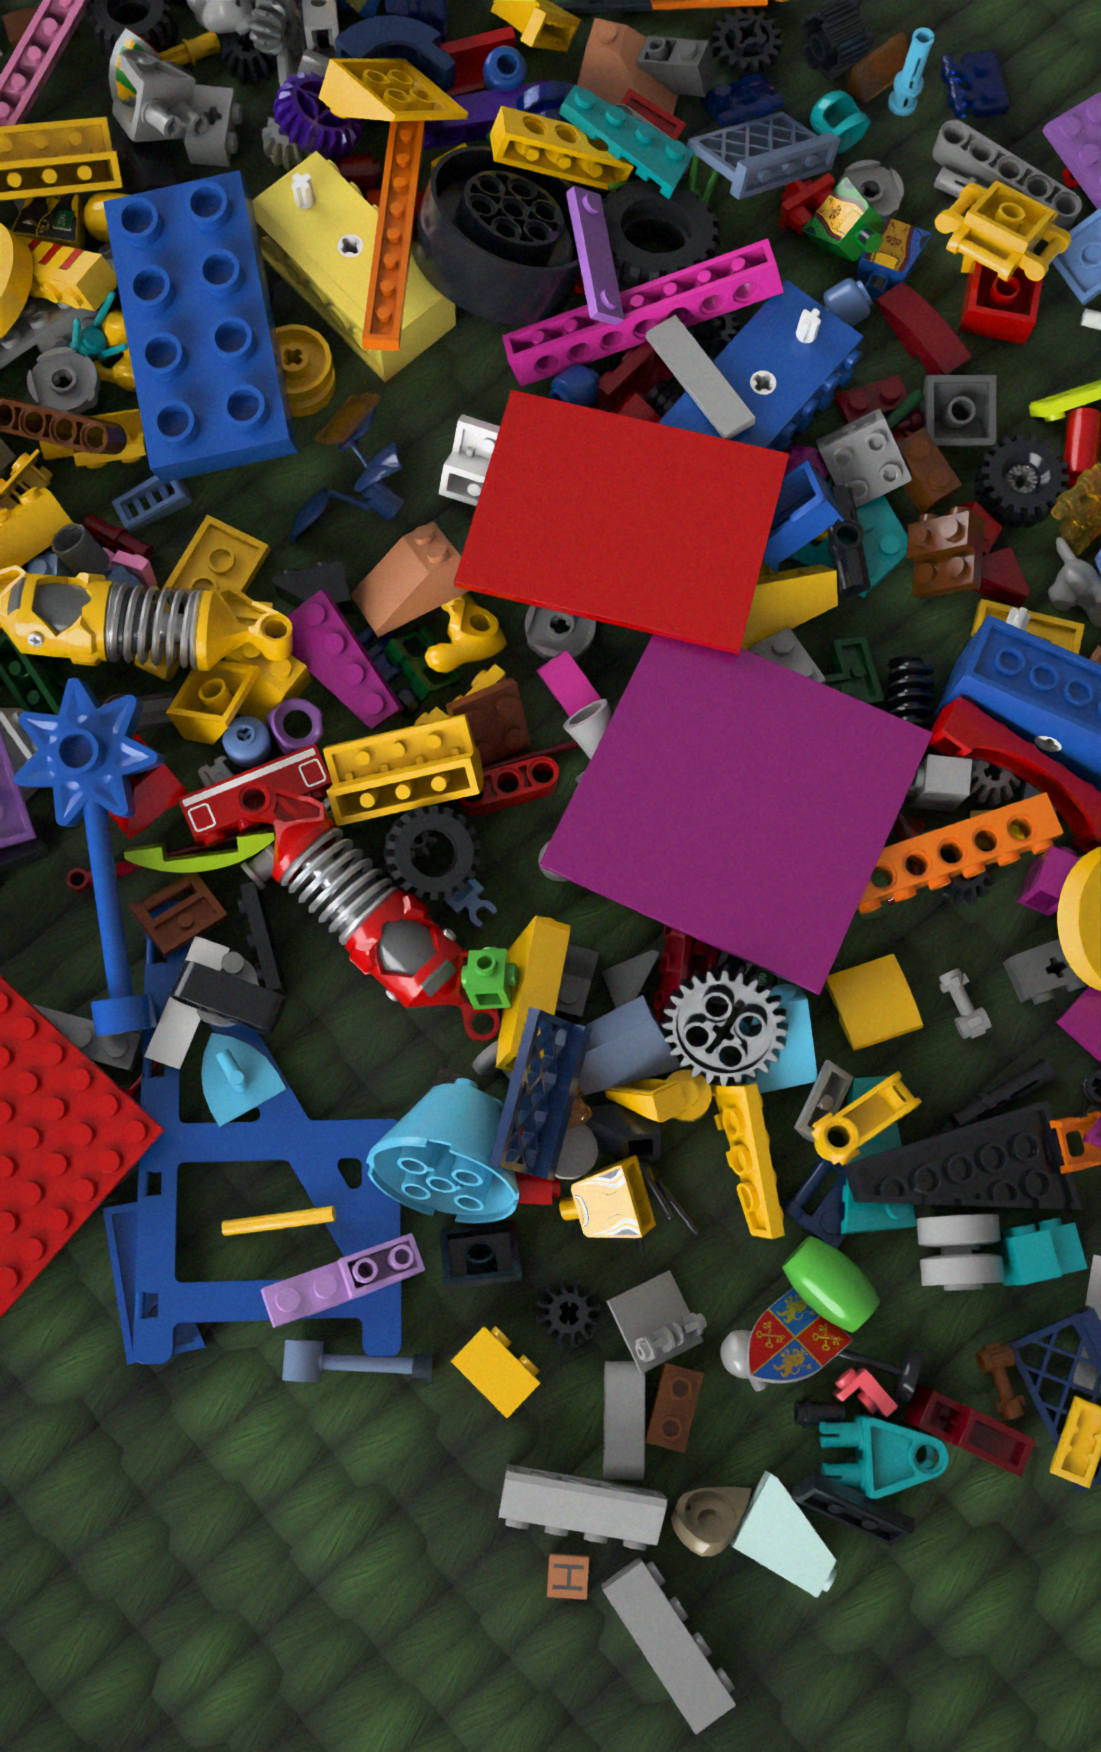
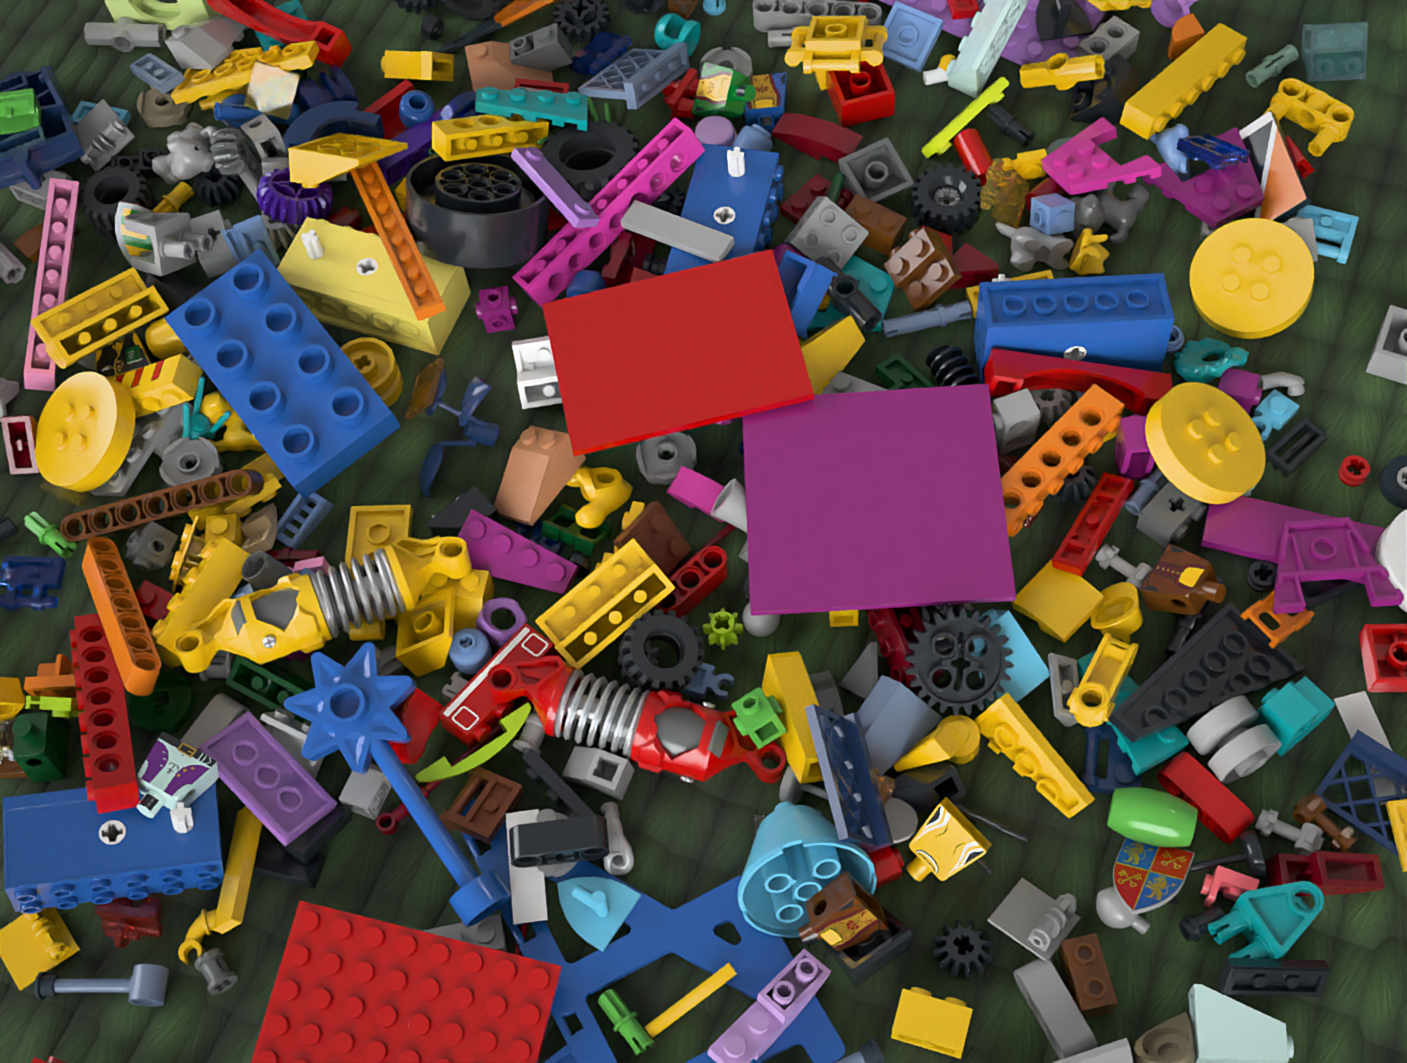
camera: 15 degrees left, 15 degrees down
none -> yellow brick [204,514,247,548]
none -> medium blue plate [221,215,281,266]
none -> tan slope [241,503,278,555]
none -> light grey brick [339,764,392,820]
none -> magenta brick [475,286,518,333]
none -> light grey slope [562,746,635,800]
none -> bright green axle [597,989,655,1056]
none -> light grey piece [600,802,634,876]
none -> lavender piece [694,116,737,147]
none -> lime gear [703,608,743,650]
none -> reddish brown torso [798,871,889,951]
none -> sand blue pin [882,300,972,338]
none -> red plate [1051,472,1134,576]
none -> yellow piece [1090,582,1143,644]
none -> sand blue axle [1125,467,1169,516]
none -> reddish brown torso [1139,544,1226,615]
none -> red beam [1156,751,1255,844]
none -> light grey bar [1254,809,1324,855]

